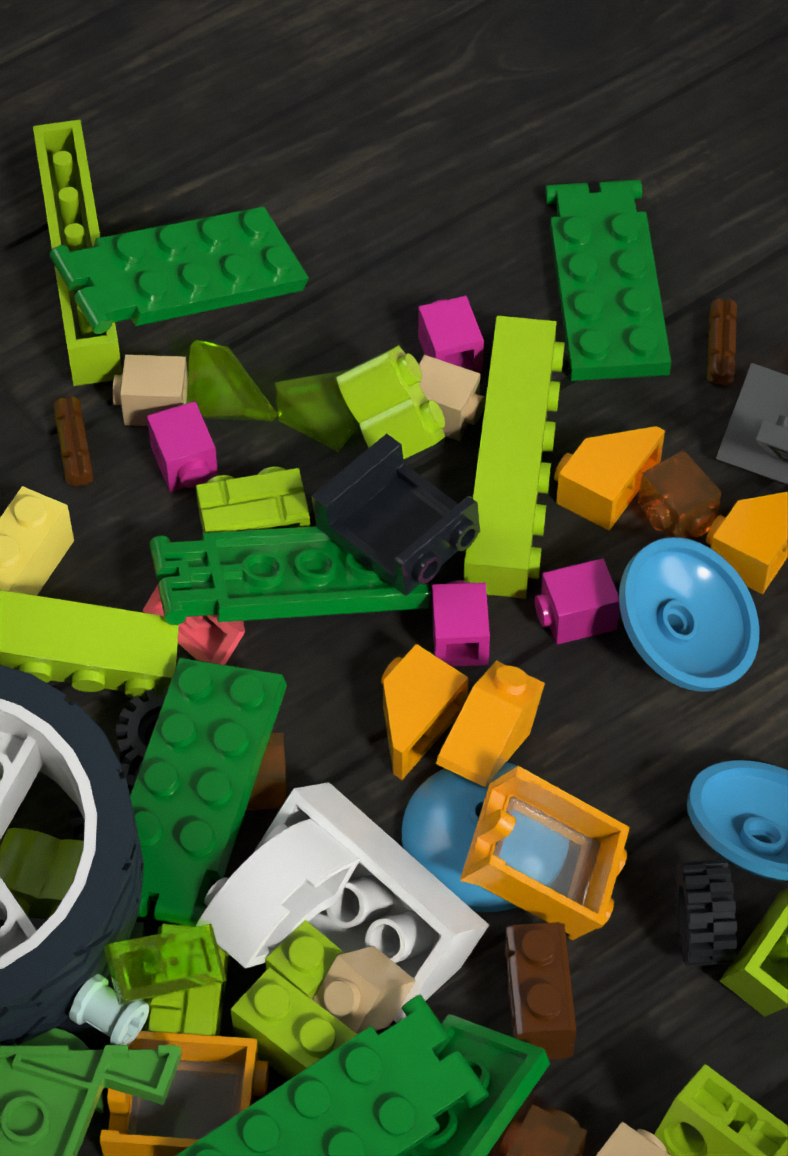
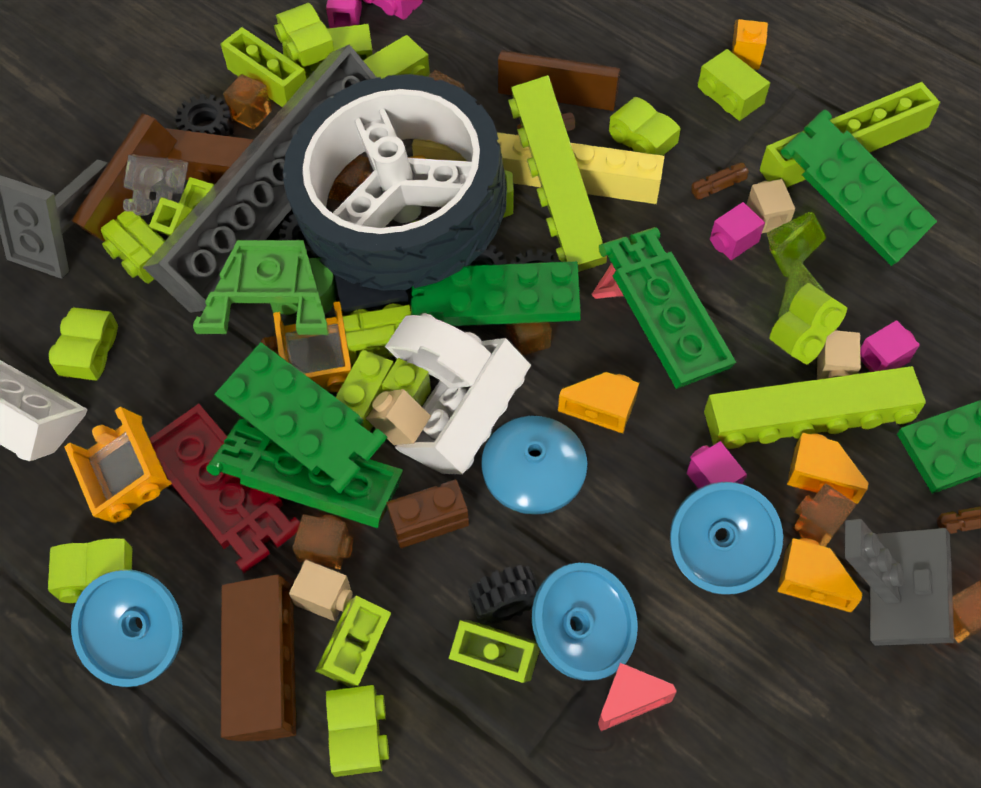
camera: 75 degrees right, 5 degrees up
light aqua bush [69,974,149,1046] -> none
clear neon green slope [104,924,227,1005] -> none
lime brick [196,467,310,533] -> none
black panel [311,433,480,596] -> none
dark pink brick [432,580,490,667] -> none
light orange slope [436,660,545,787] -> none
light orange window [460,766,630,940] -> none

